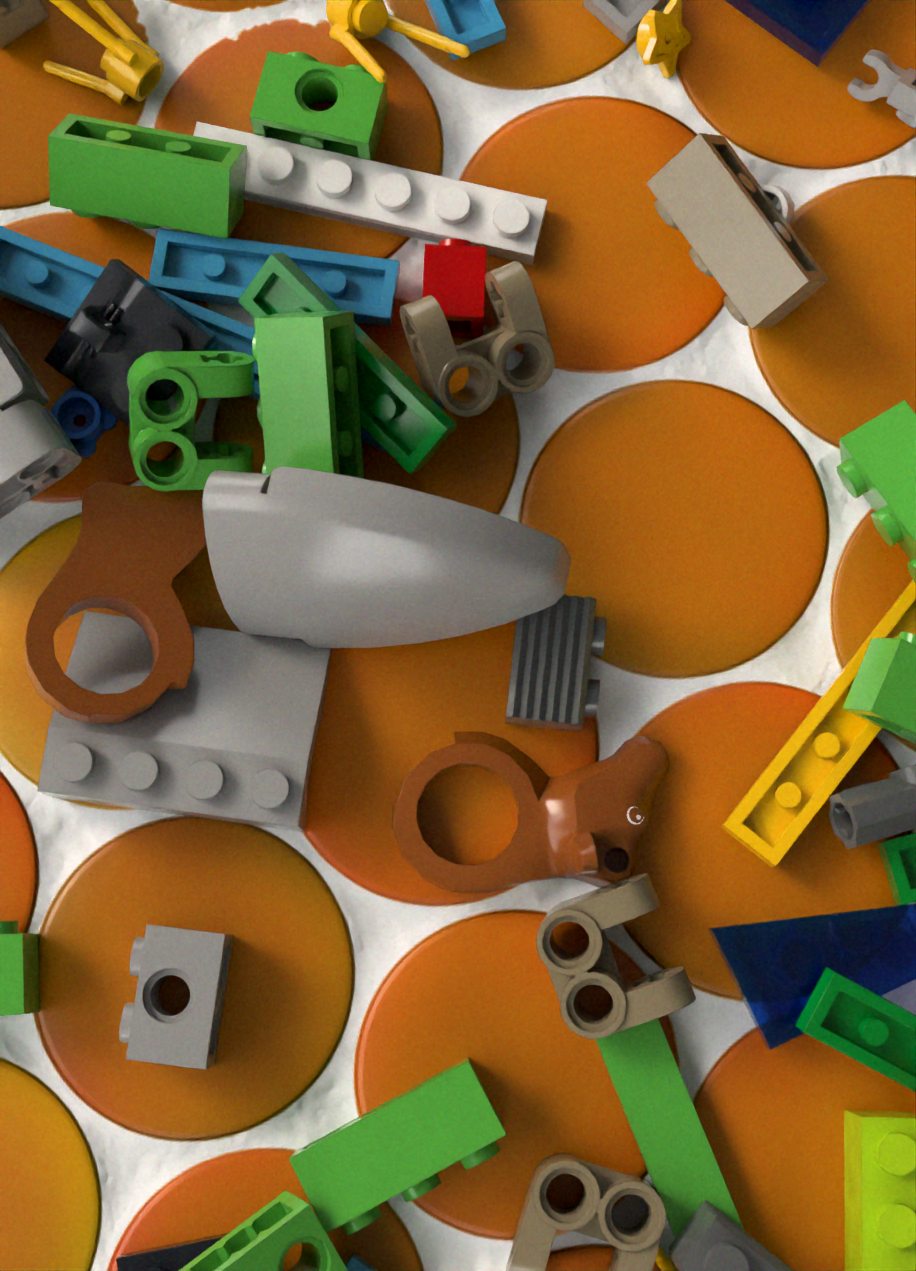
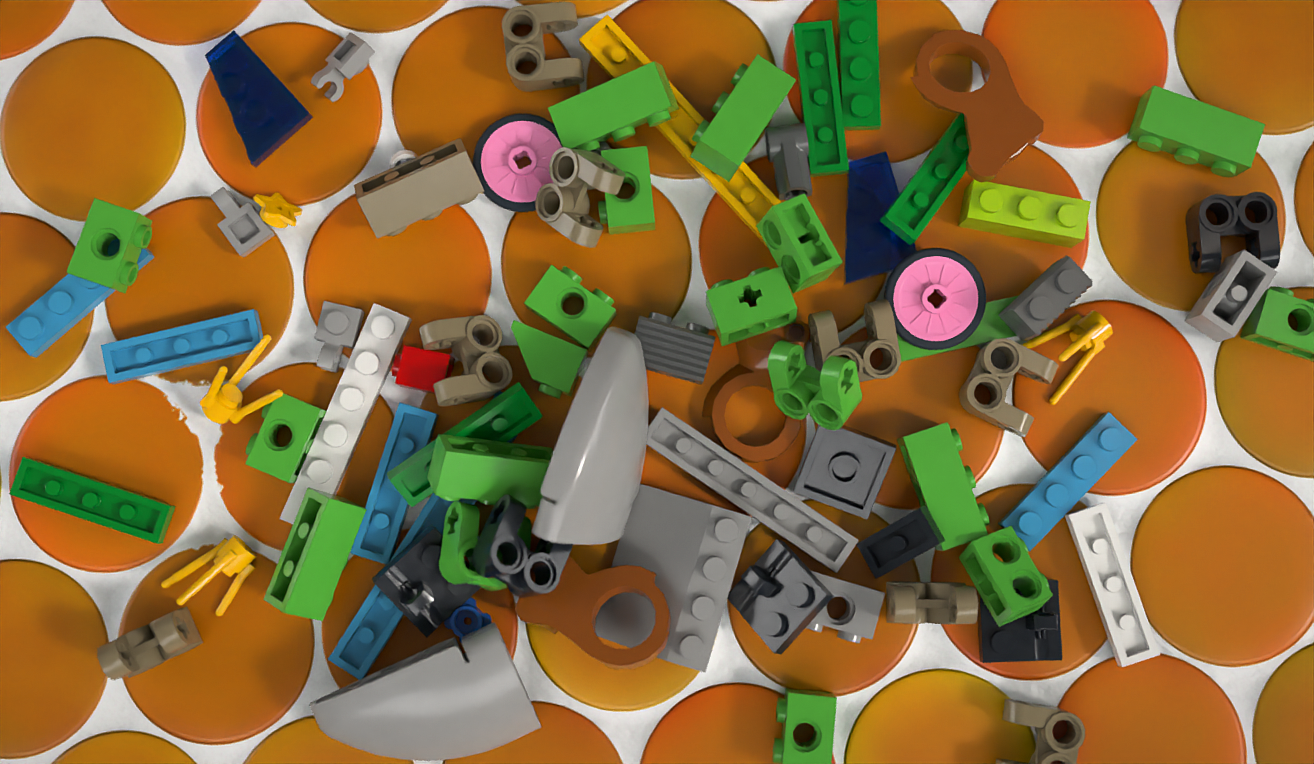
camera: 80 degrees left, 5 degrees up
none -> light grey plate [314,301,365,373]
none -> black piece [472,494,573,598]
none -> bright pink wheel [473,114,563,212]
none -> bright green slope [511,320,588,399]
none -> bright green brick [524,265,617,352]
none -> dark tan piece [535,147,626,248]
none -> bright green brick [598,146,655,235]
none -> light grey plate [646,407,859,573]
none -> bright green brick [706,266,797,346]
none -> black hinge [727,539,834,655]
none -> bright green brick [756,193,843,294]
none -> bright green piece [768,340,863,430]
none -> hinge [793,424,897,519]
none -> black plate [856,505,945,579]
none -> bright pink wheel [884,248,986,350]
none -> dark tan piece [886,581,978,624]

